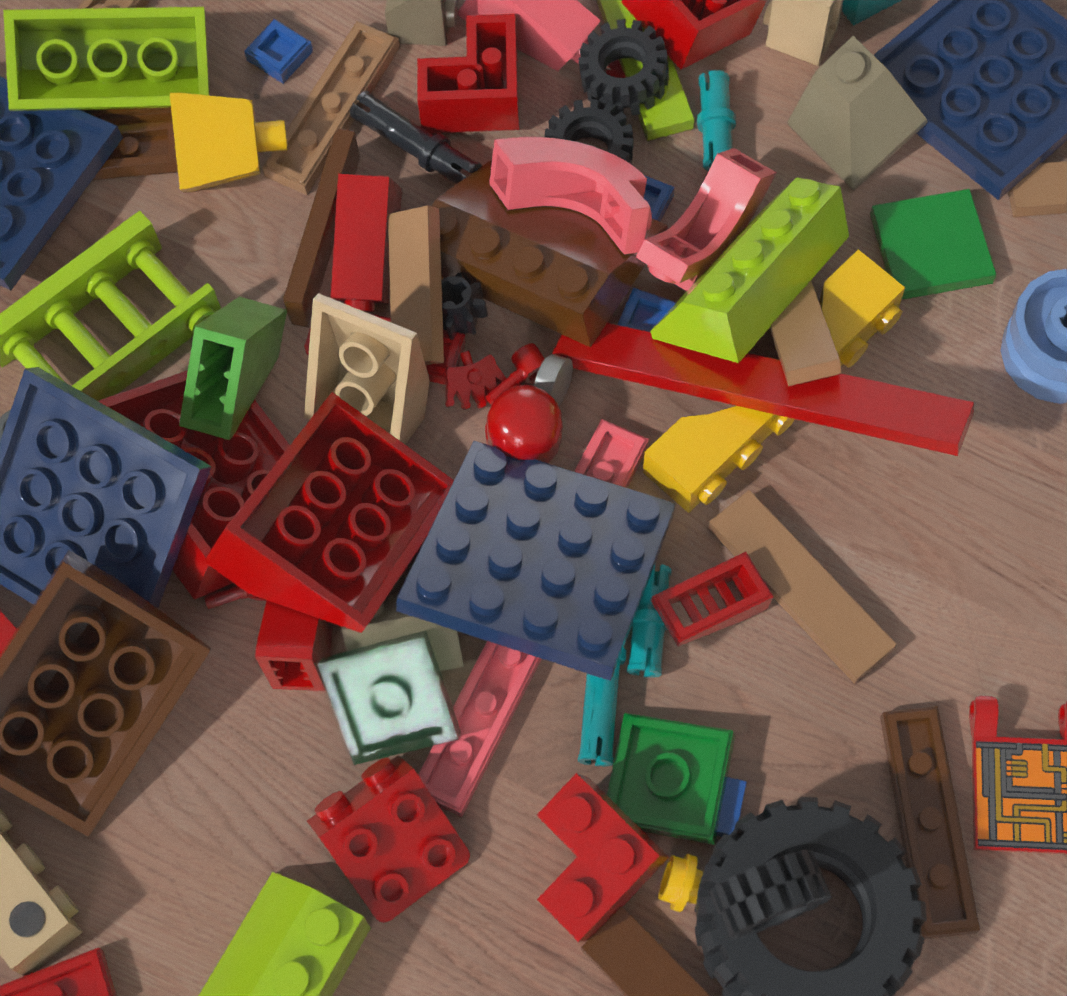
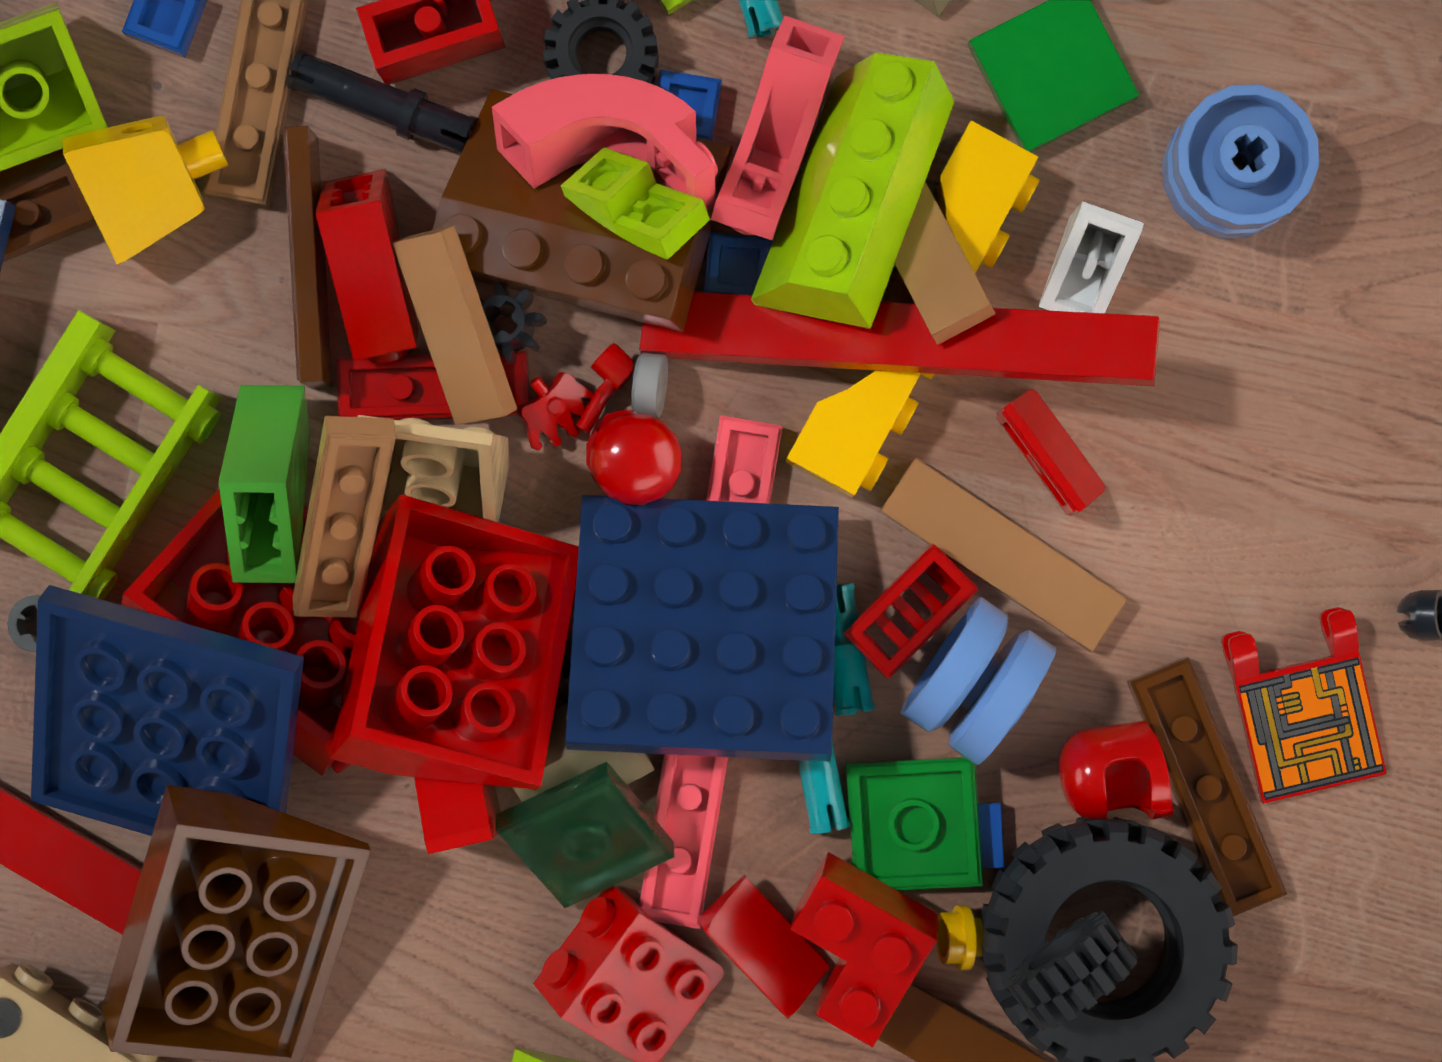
camera: 15 degrees left, 20 degrees up
none -> medium nougat tile [292,416,396,618]
none -> lime slope [561,147,710,260]
none -> red slope [697,875,830,1019]
none -> medium blue wheel [900,597,1056,765]
none -> red slope [996,389,1105,515]
none -> white slope [1039,201,1144,313]
none -> red helmet [1059,721,1174,820]

